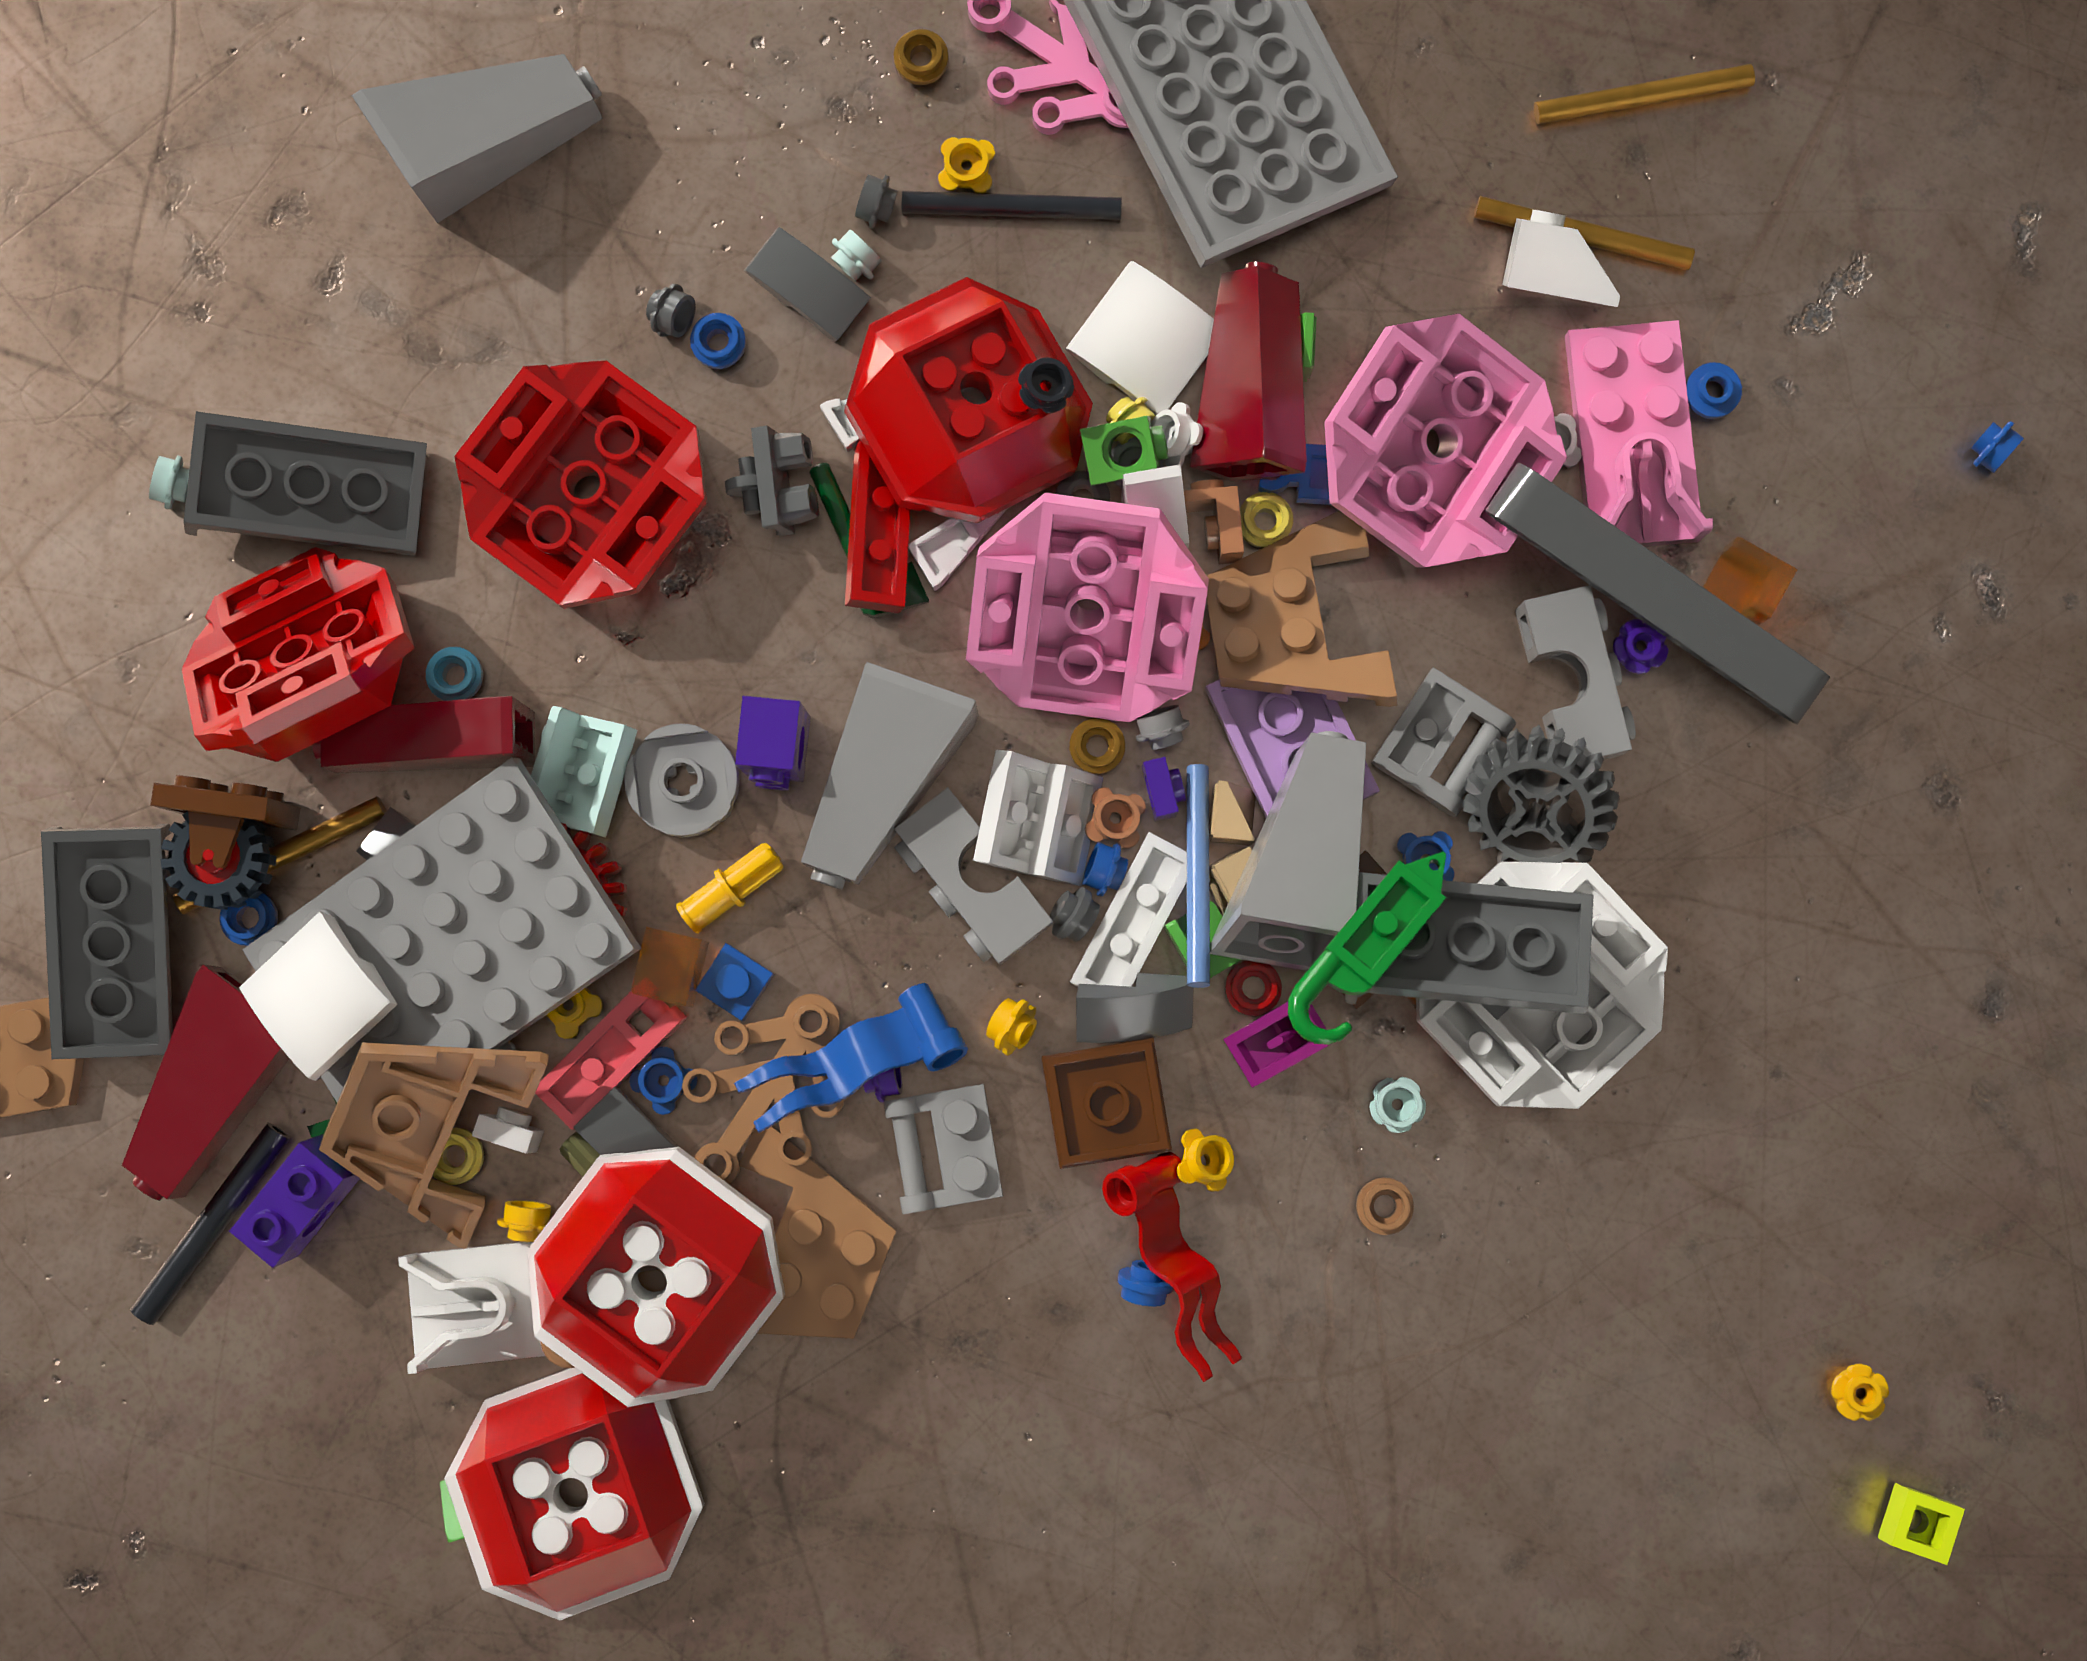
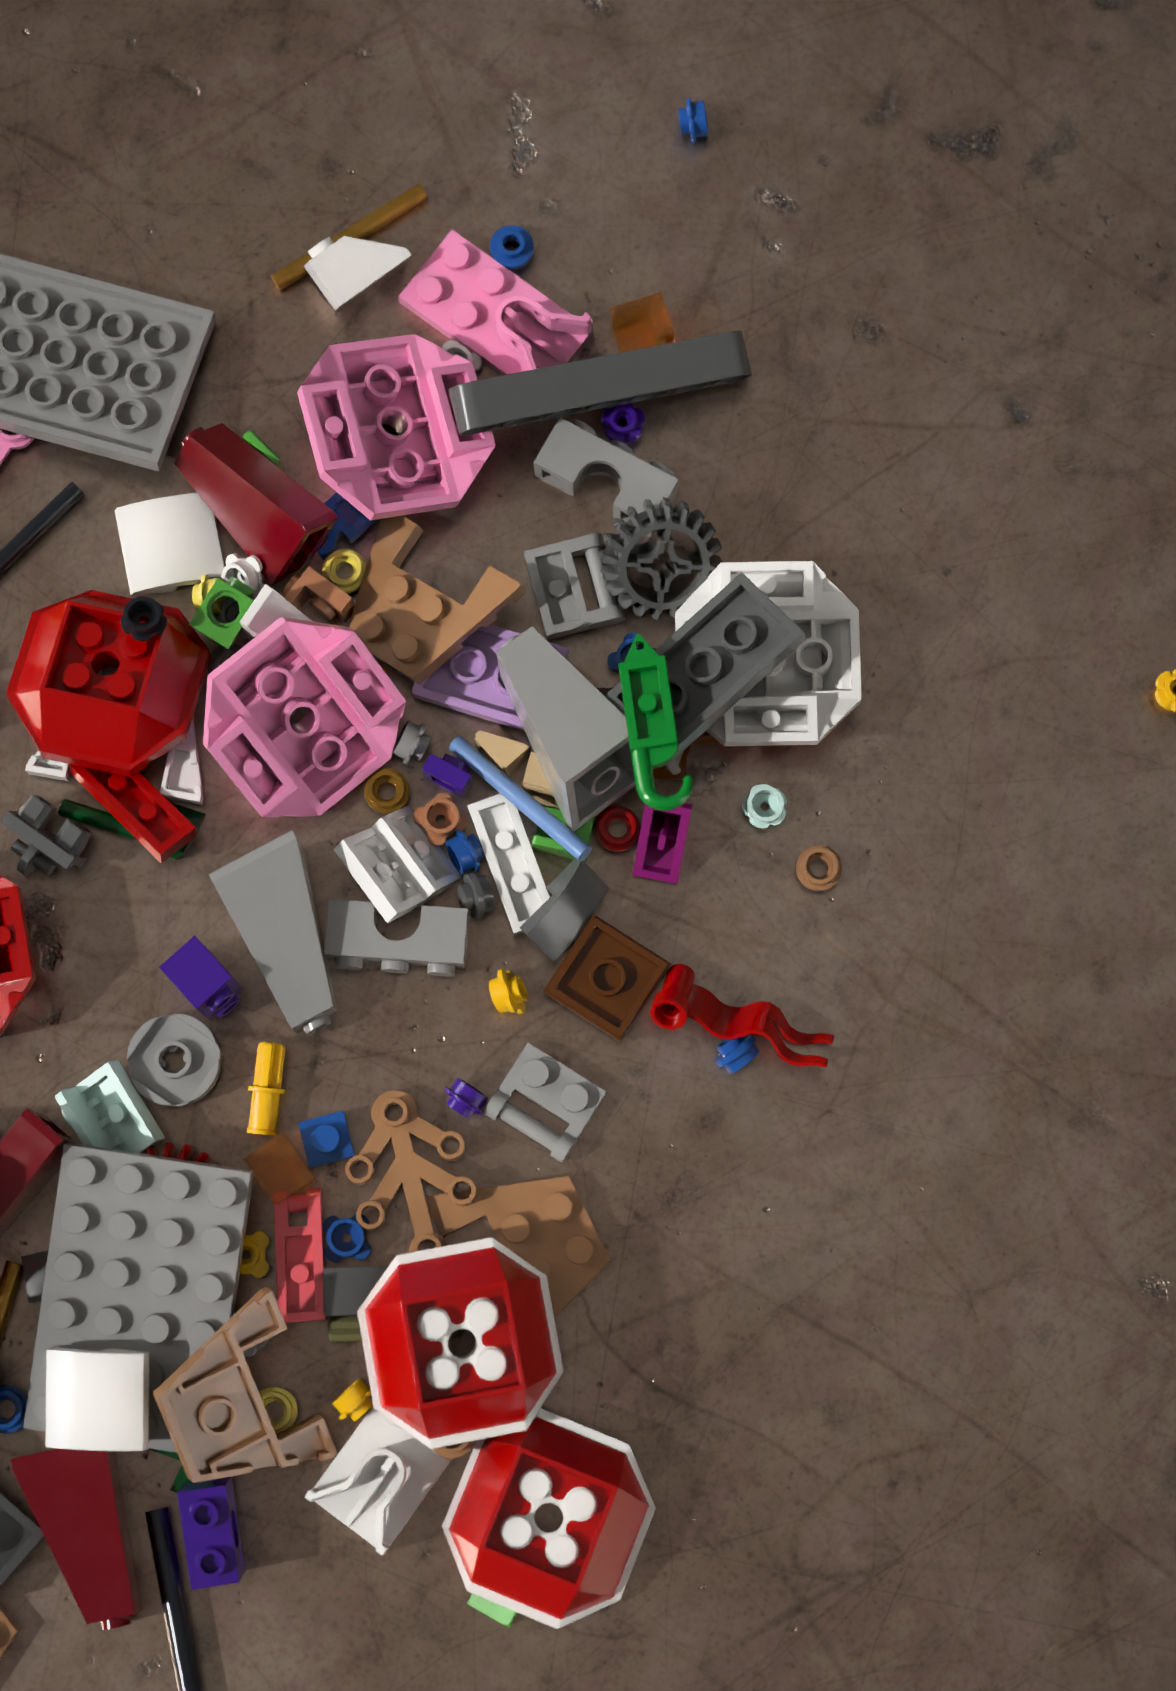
camera: 50 degrees left, 5 degrees down
white plate [472,1106,544,1154] -> none
blue flag [734,983,968,1133] -> none
yellow plate [1177,1128,1234,1192] -> none
pearl gold bar [1534,64,1755,124] -> none

